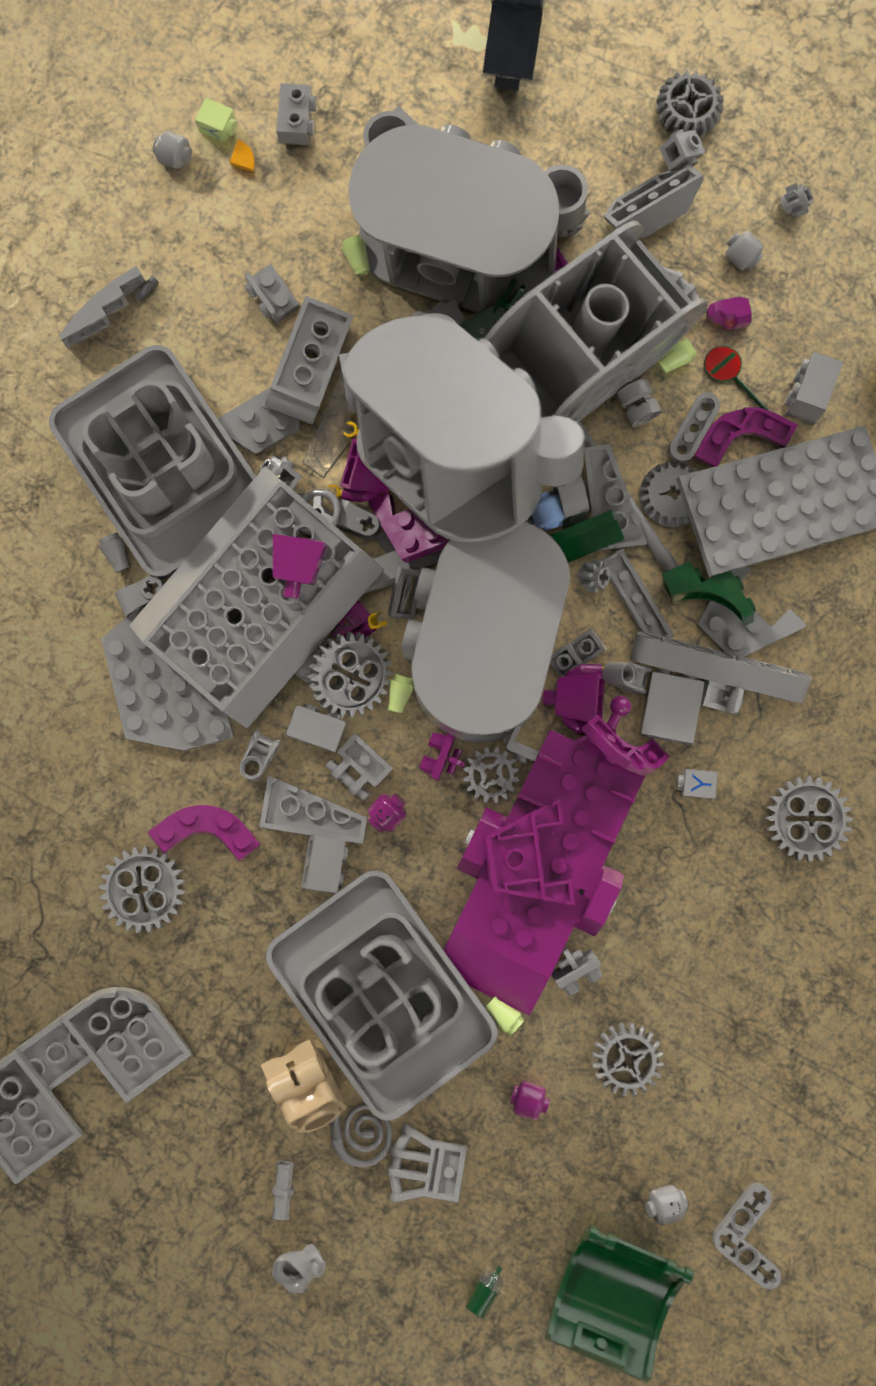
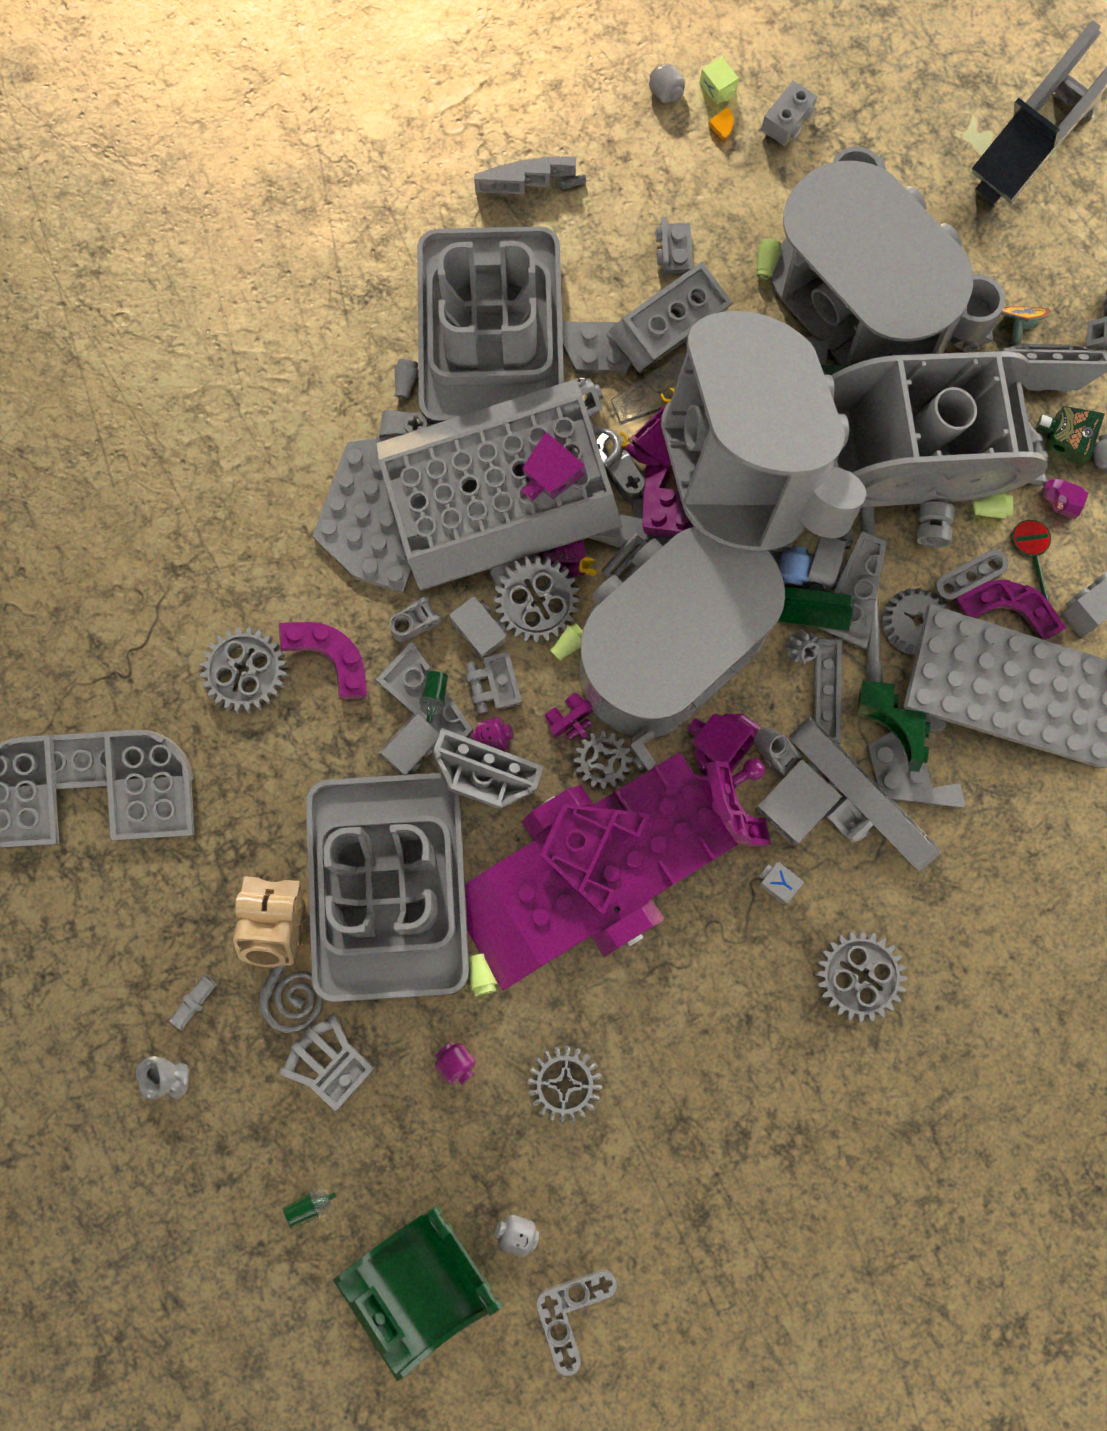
camera: 30 degrees right, 5 degrees down
light grey slope [550,628,607,678] -> none
light grey hips [551,948,602,996] -> none
none -> dark green piece [419,671,448,723]
none -> light grey wedge [433,728,544,809]
none -> shield [1001,306,1051,344]
none -> torso [1036,406,1105,467]

